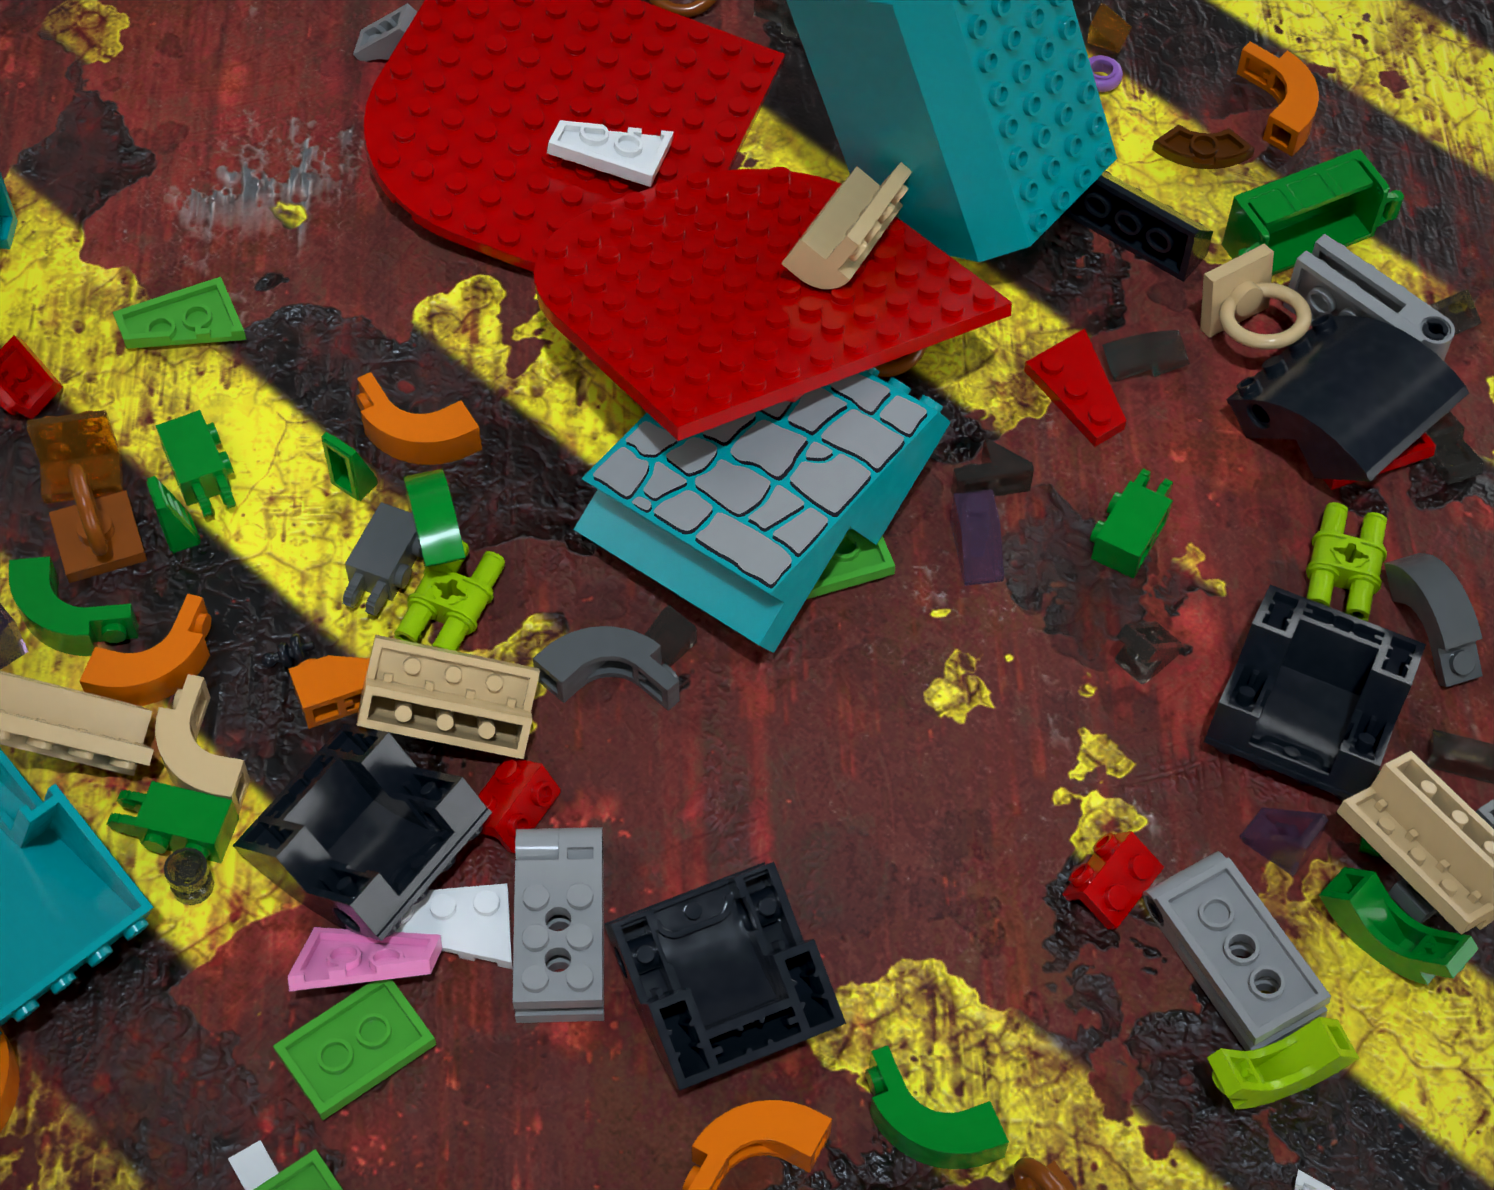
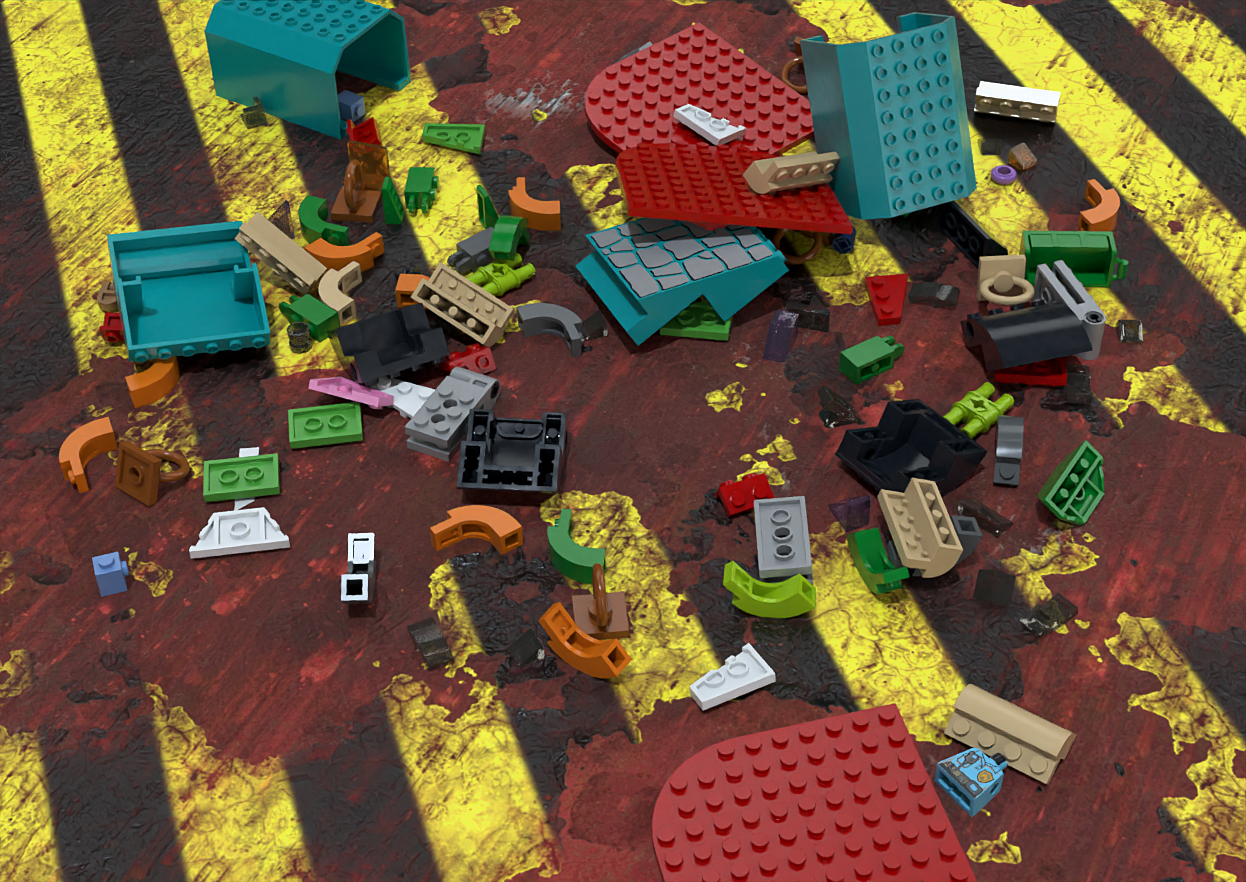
camera: 30 degrees right, 15 degrees down
reddish brown tile [1152,125,1255,169] -> none

